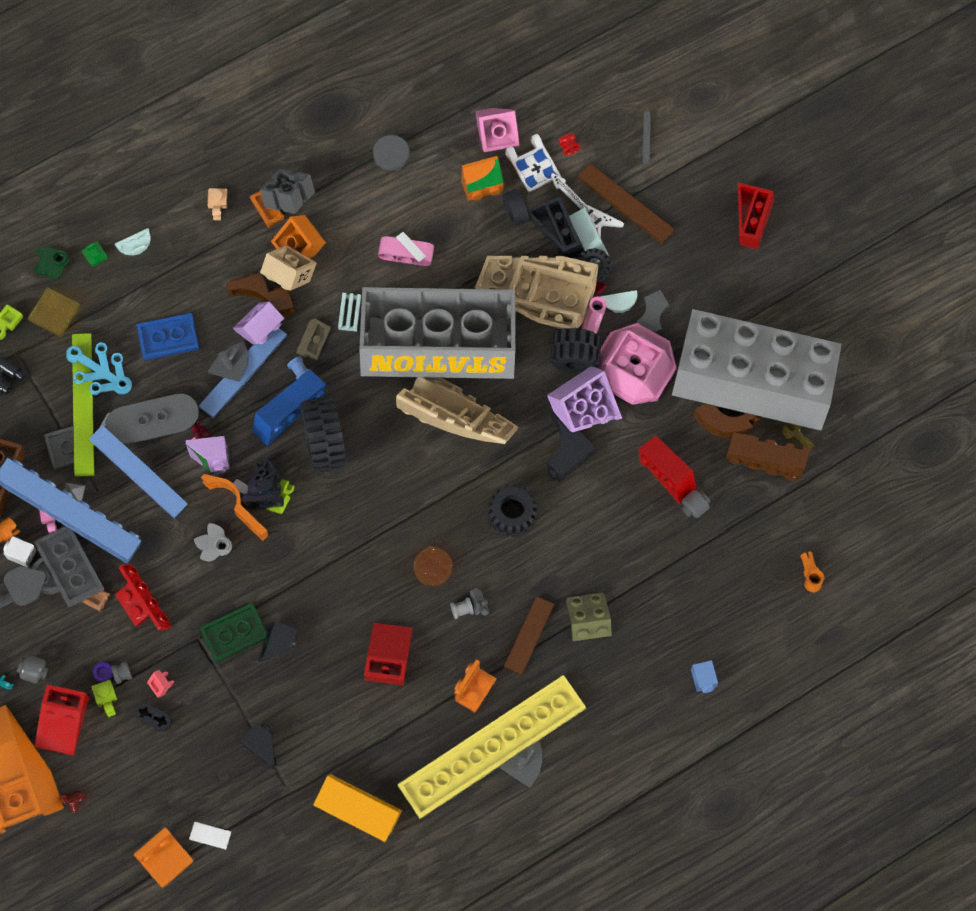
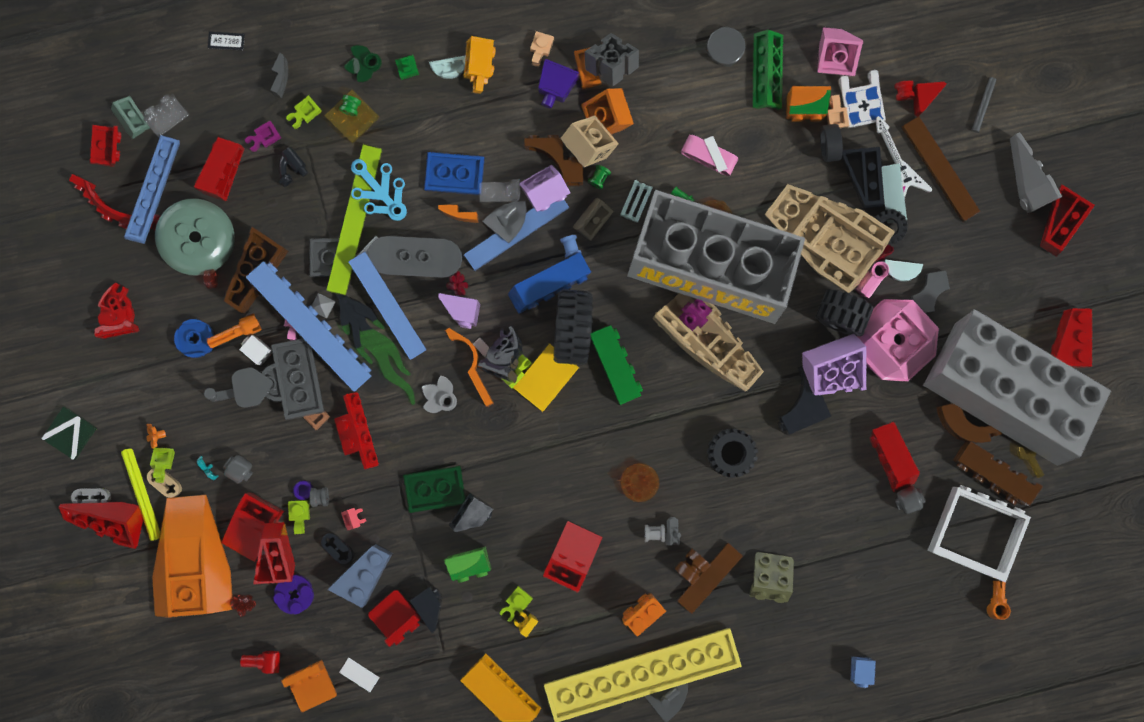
camera: 20 degrees right, 15 degrees up
none -> red pin [240,651,280,674]
none -> red wedge [253,522,296,584]
none -> dark purple plate [274,575,314,614]
none -> sand blue wedge [328,544,393,607]
none -> clear neon green piece [335,293,415,405]
none -> green wheel [339,95,362,117]
none -> red bracket [368,590,421,647]
none -> orange slope [438,205,478,223]
none -> bright green slope [445,546,491,583]
none -> light orange hinge [464,36,496,94]
none -> clear bracket [479,179,520,202]
none -> lime plate [500,586,533,622]
none -> yellow tile [513,343,579,412]
none -> yellow tile [514,611,538,637]
none -> dark purple torso [538,59,579,109]
none -> green bush [588,164,611,190]
none -> green brick [590,325,643,405]
none -> reddish brown wheel [675,548,711,585]
none -> magenta brick [679,299,712,331]
none -> green fence [753,29,783,110]
none -> light nougat plate [827,95,849,128]
none -> red slope [913,82,946,117]
none -> white window [928,485,1031,582]
none -> light grey wedge [1010,132,1062,214]
none -> red wedge [1050,308,1092,368]

